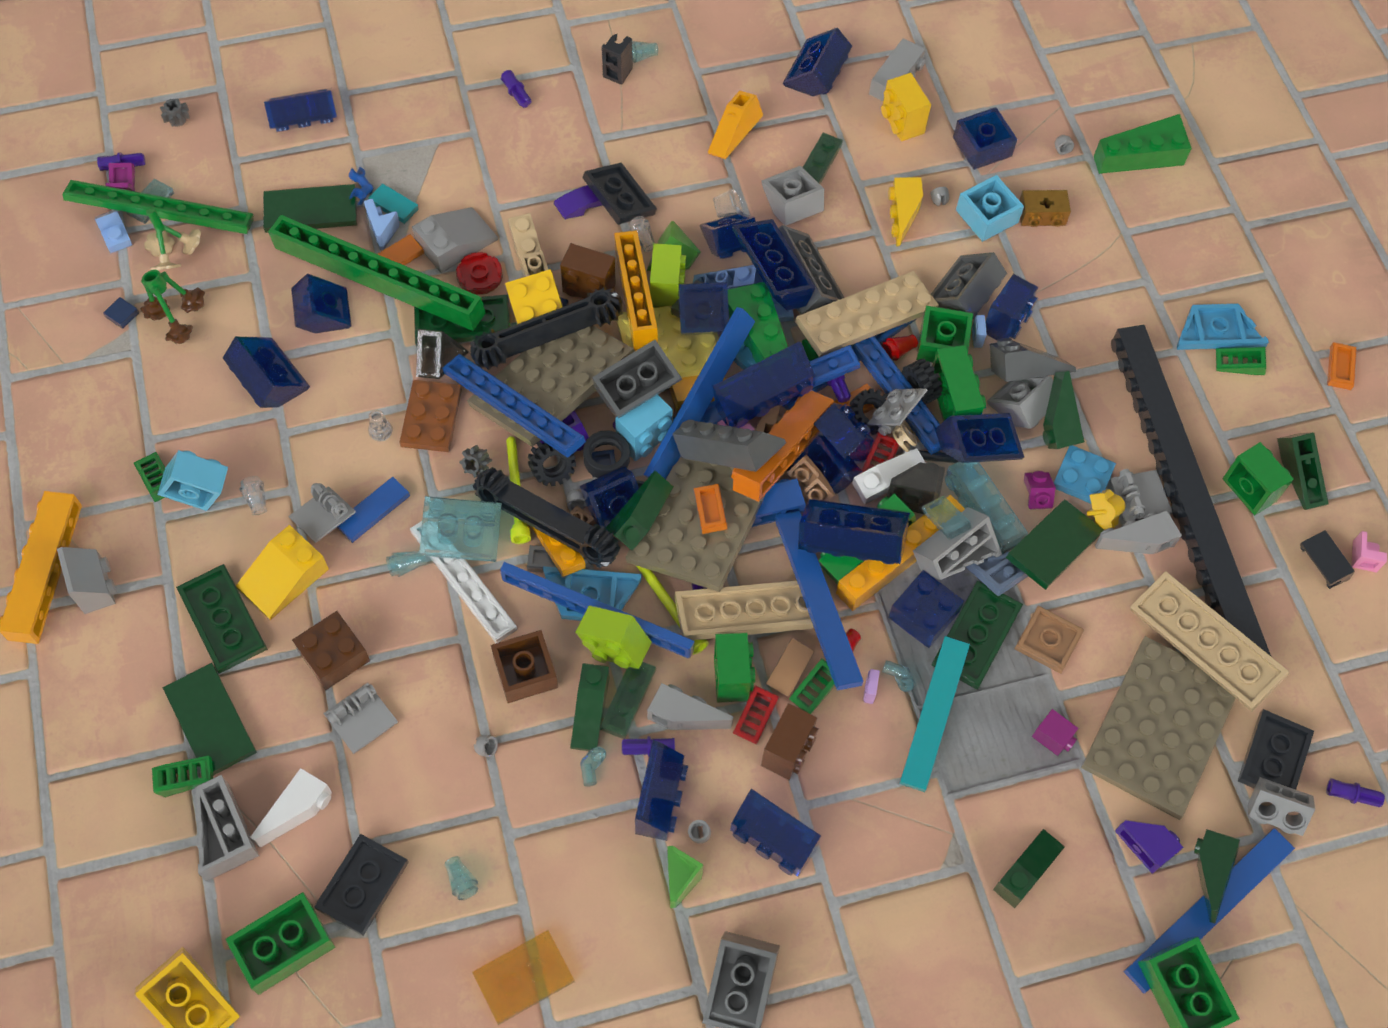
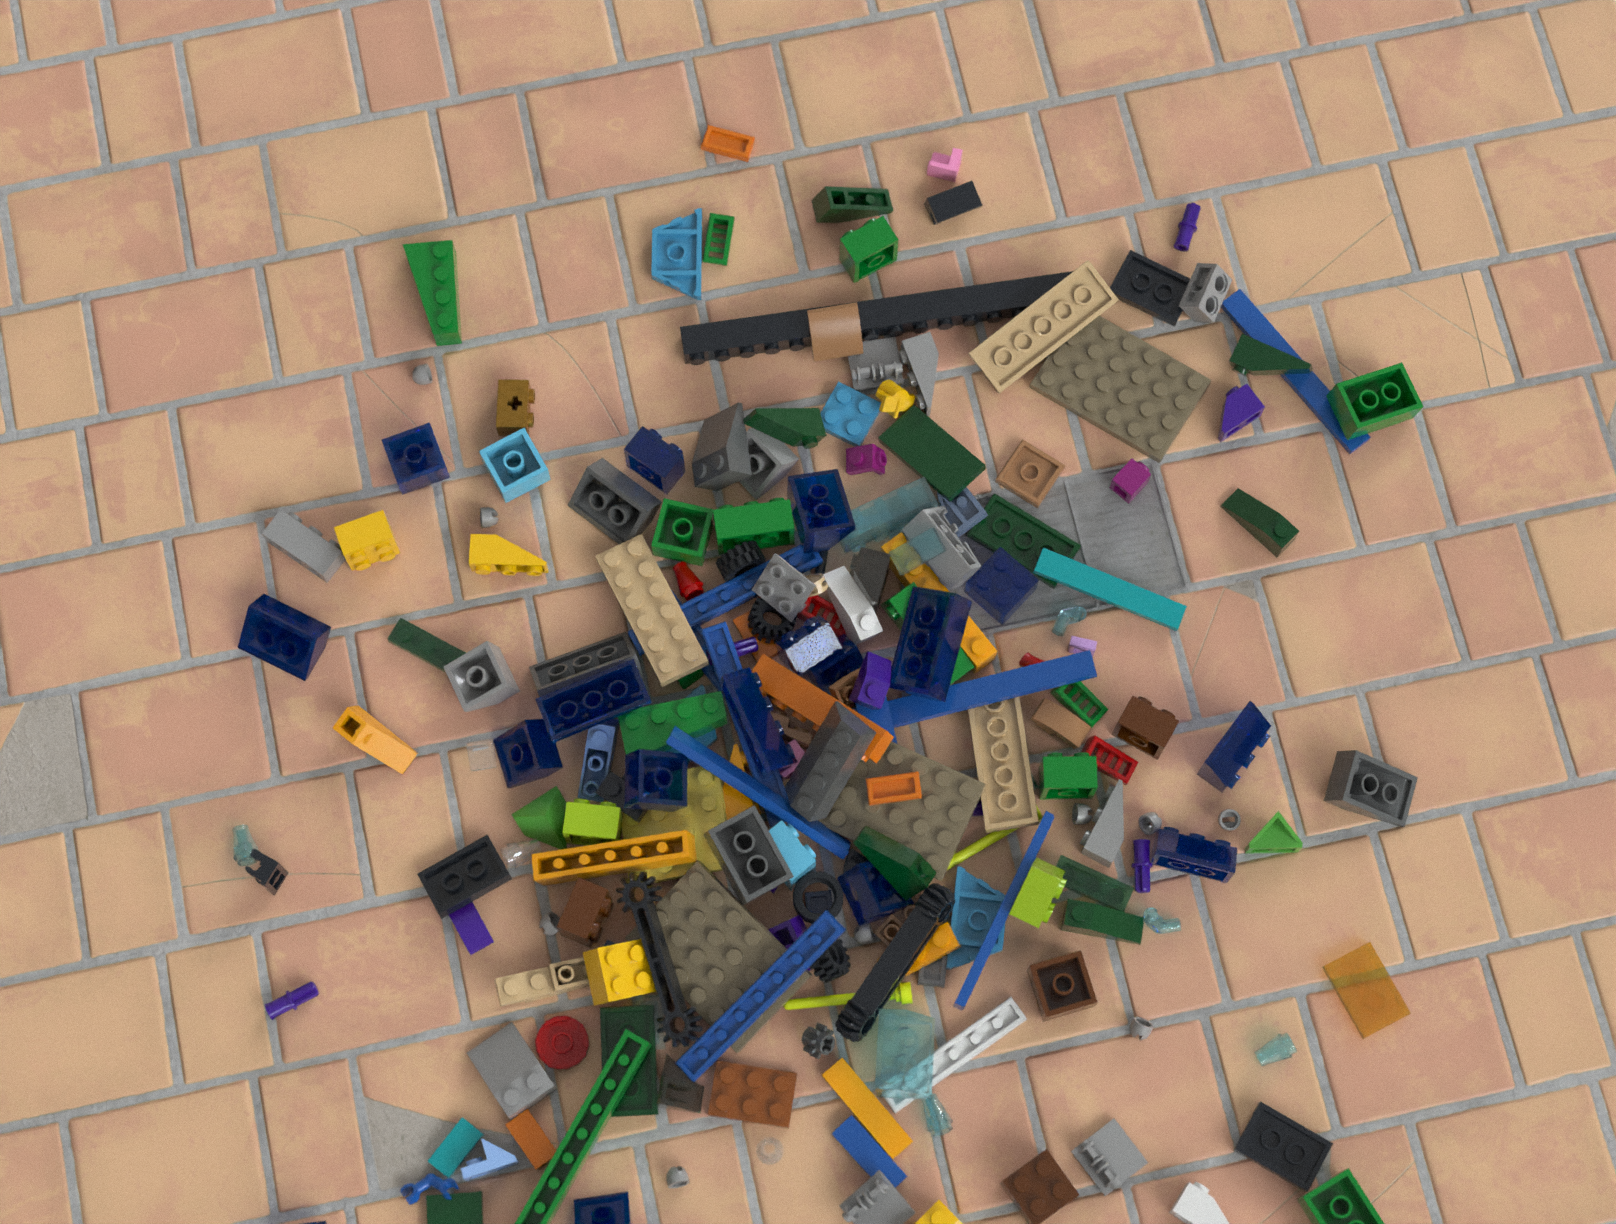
camera: 85 degrees left, 10 degrees up
light blue tile [971,315,987,348] -> none
none -> light grey hinge [666,1166,690,1189]
none -> medium nougat slope [807,302,863,362]
none -> light orange tile [822,1058,913,1160]
none -> dark purple slope [849,651,892,710]
none -> light grey hinge [1072,803,1092,825]
none -> light grey hinge [1138,812,1162,835]

